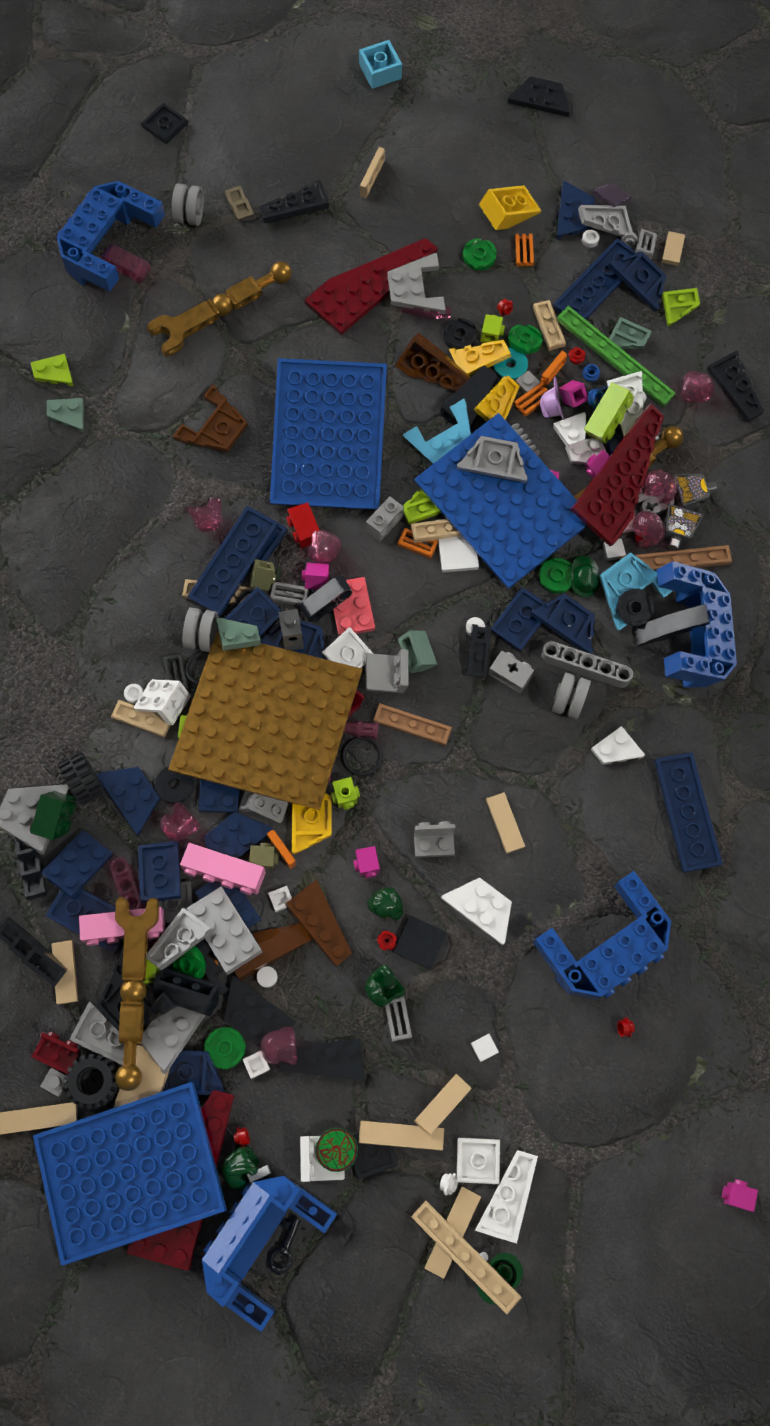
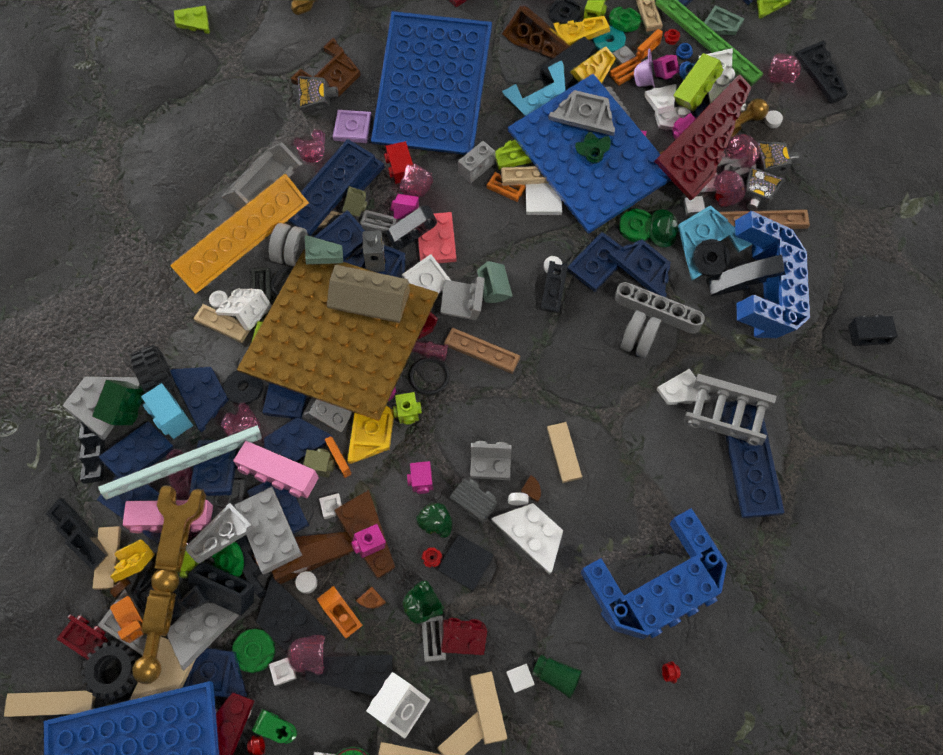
camera: 10 degrees right, 5 degrees down
light grey plate [40,1068,67,1097] -> none
sand green wing [47,398,84,432] -> none
light grey brick [488,650,534,694] -> none
none -> light aqua tile [99,425,262,500]
none -> yellow bracket [110,539,155,582]
none -> reddish brown tile [110,578,131,598]
none -> orange bracket [110,596,144,643]
none -> medium azure brick [141,383,193,439]
none -> light orange plate [170,174,309,294]
none -> light grey windscreen [221,142,302,210]
none -> green piece [252,709,297,744]
none -> dark grey torso [298,76,338,114]
none -> orange slope [317,586,363,639]
none -> dark tan slope [327,265,410,323]
none -> lavender tile [333,110,372,143]
none -> dark pink brick [352,524,386,558]
none -> dark orange tile [356,587,386,609]
none -> white brick [366,672,430,738]
none -> dark red bracket [441,618,487,655]
none -> dark grey brick [450,478,497,525]
none -> tan tile [470,672,507,745]
none -> white tile [508,493,529,506]
none -> reddish brown tile [521,475,541,503]
none -> dark green plant [532,655,583,699]
none -> dark green plate [575,132,611,164]
none -> light grey fence [684,374,777,446]
none -> white tile [764,111,783,128]

